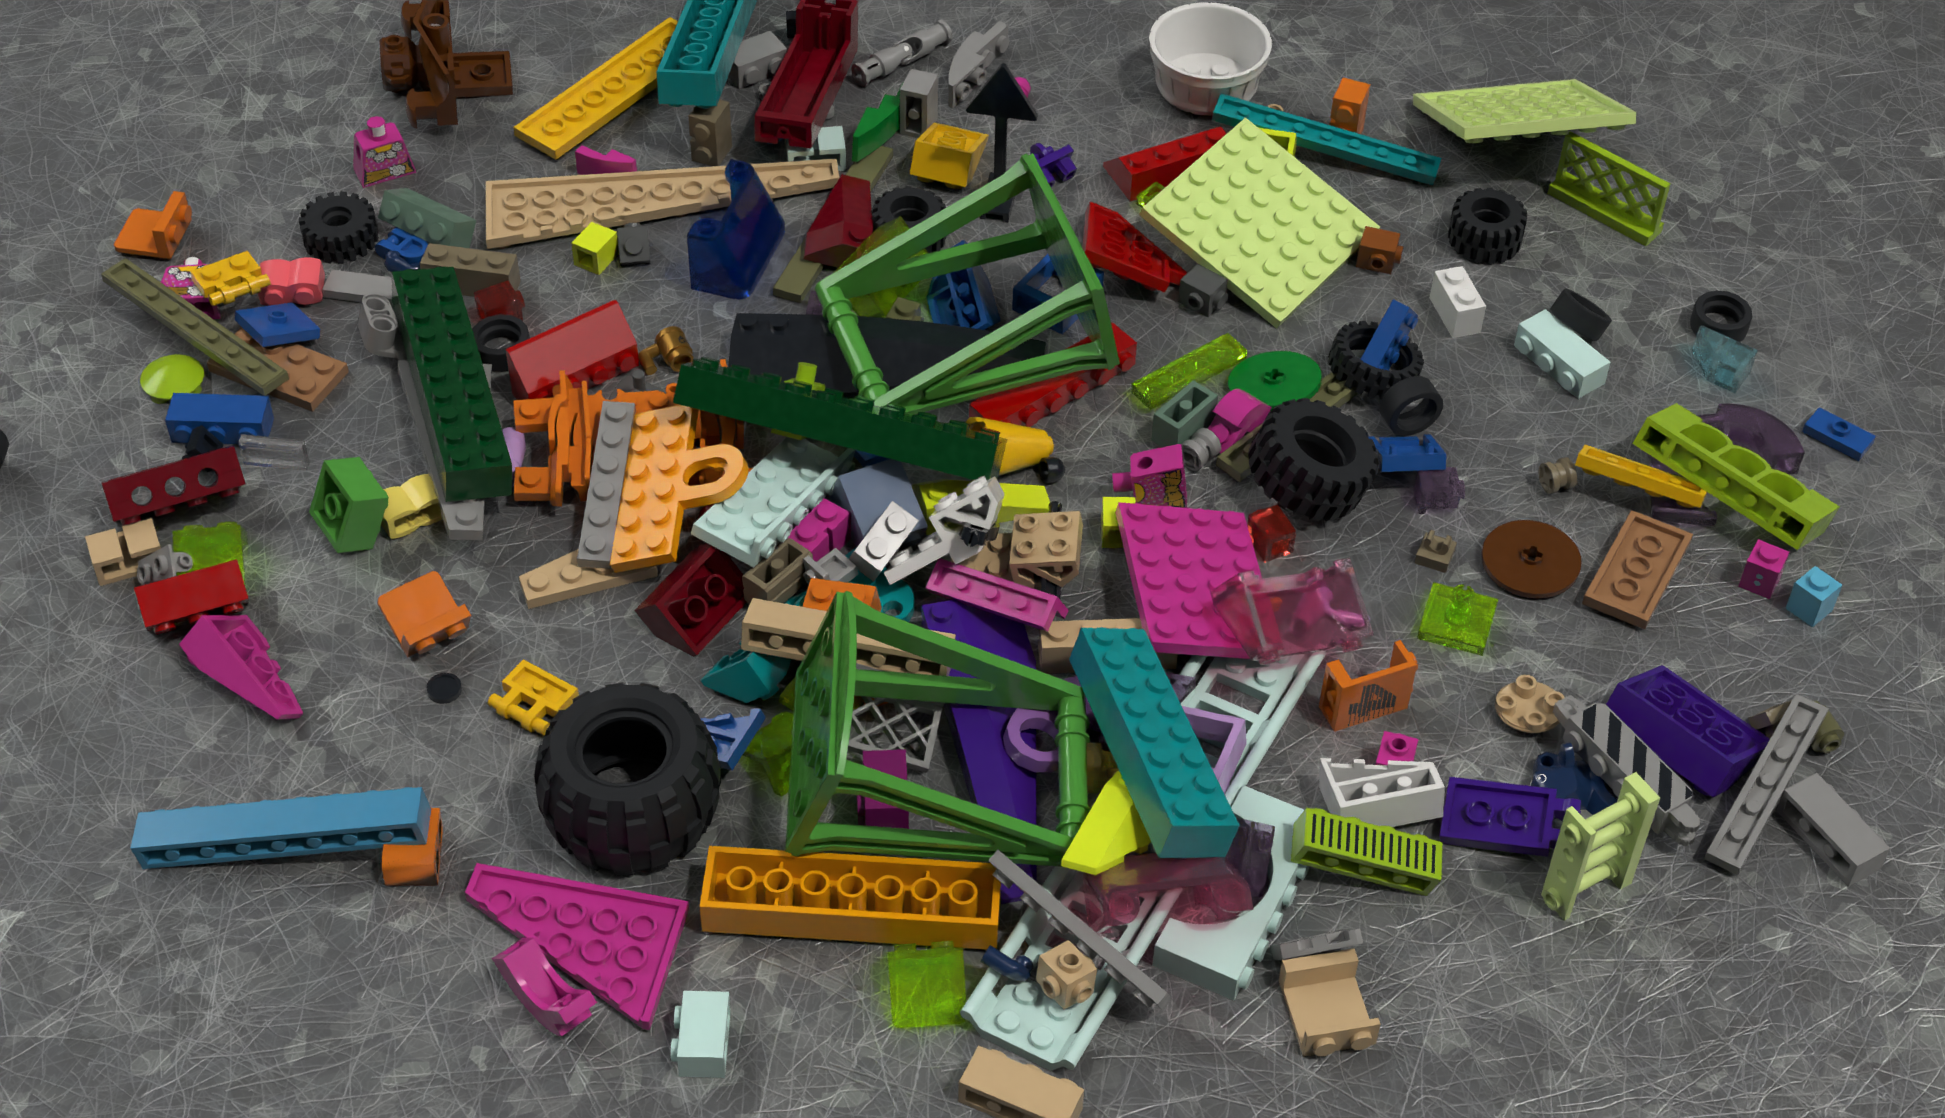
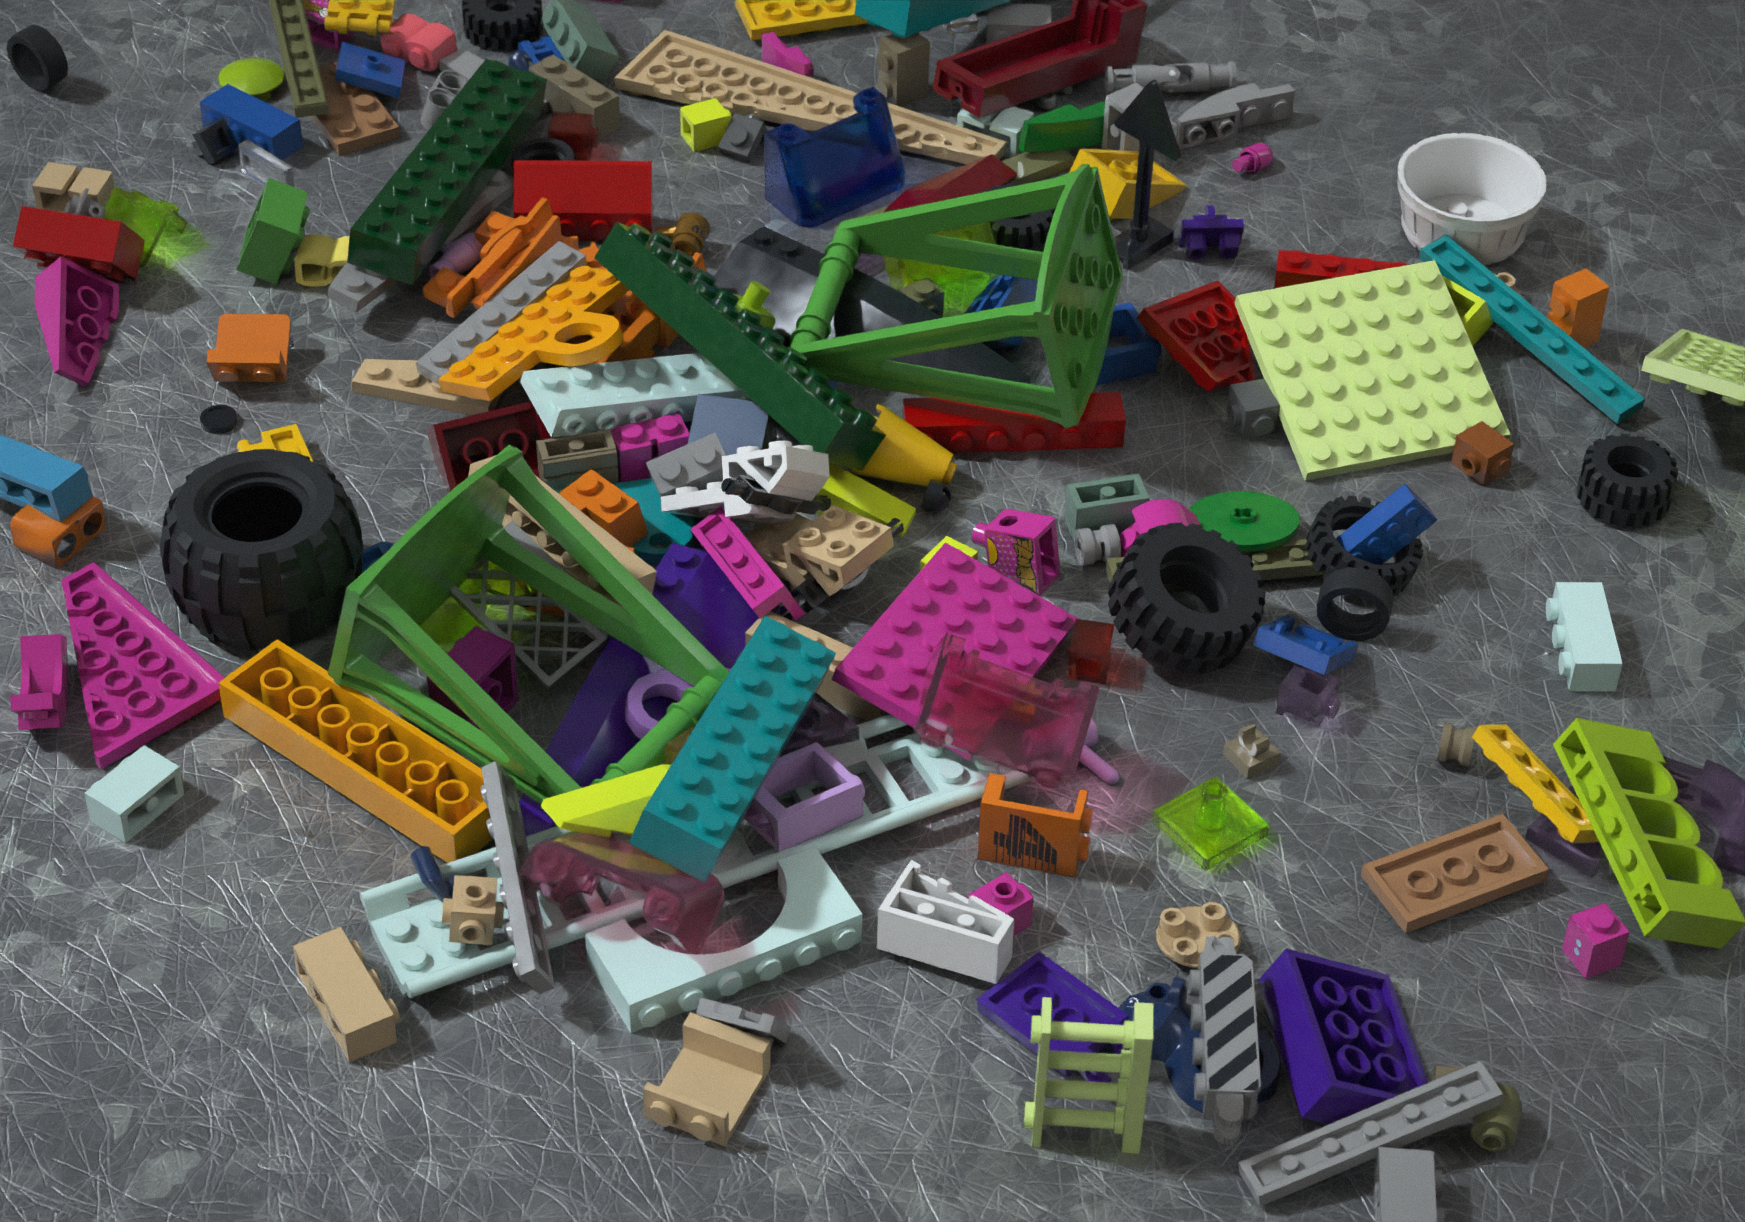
camera: 35 degrees right, 5 degrees down
dark red brick [102,446,246,526] -> none
light grey bracket [803,548,859,585] -> none
clear neon green bracket [886,941,966,1028] -> none
clear neon green plate [1131,333,1247,410] -> none
clear purple bracket [1206,818,1275,898] -> none
lime brick [1291,807,1443,896] -> none
white brick [1429,266,1486,338] -> none
reddish brown piece [1481,520,1582,598] -> none
black tyre [1550,288,1612,341] -> none
medium azure brick [1786,566,1842,627] -> none

